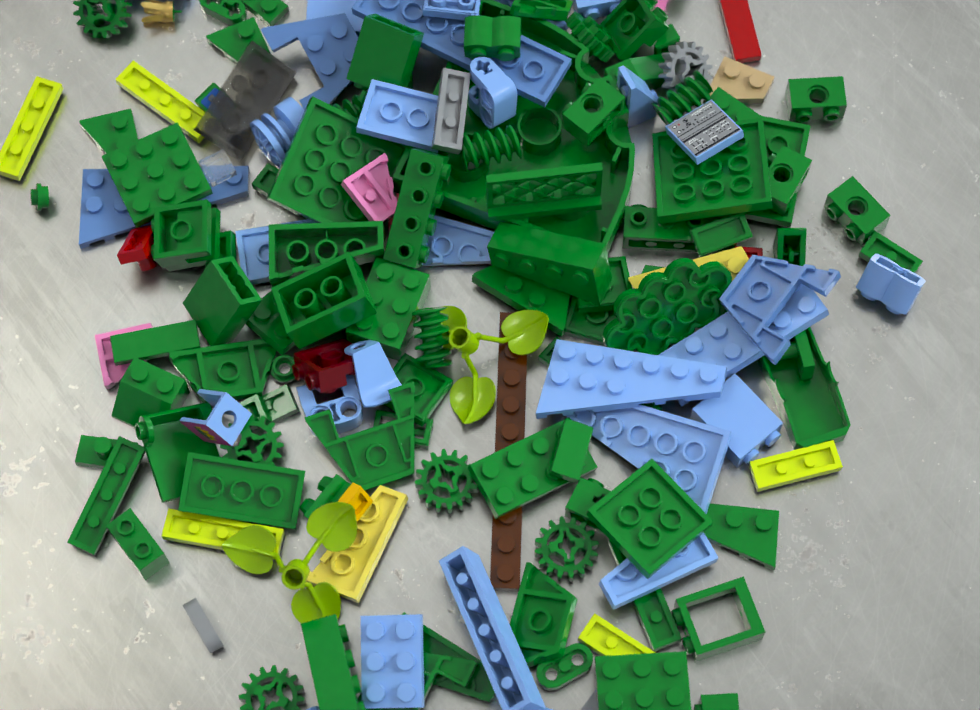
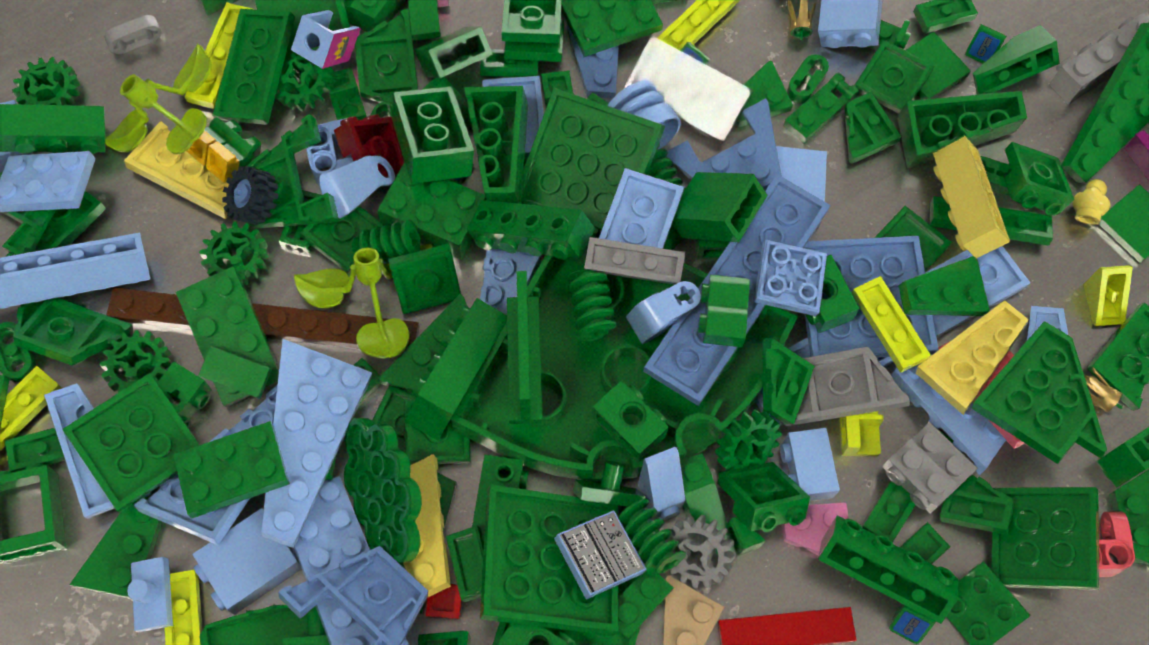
camera: 90 degrees right, 0 degrees up
clear tile [198,149,237,187] -> none
bright pink wing [341,153,397,223] -> none
none -> light blue tile [127,557,173,632]
none -> green plate [173,421,290,519]
none -> black wheel [222,166,278,225]
none -> green tile [388,243,461,314]
none -> green plate [541,70,574,104]
none -> green tile [573,461,646,507]

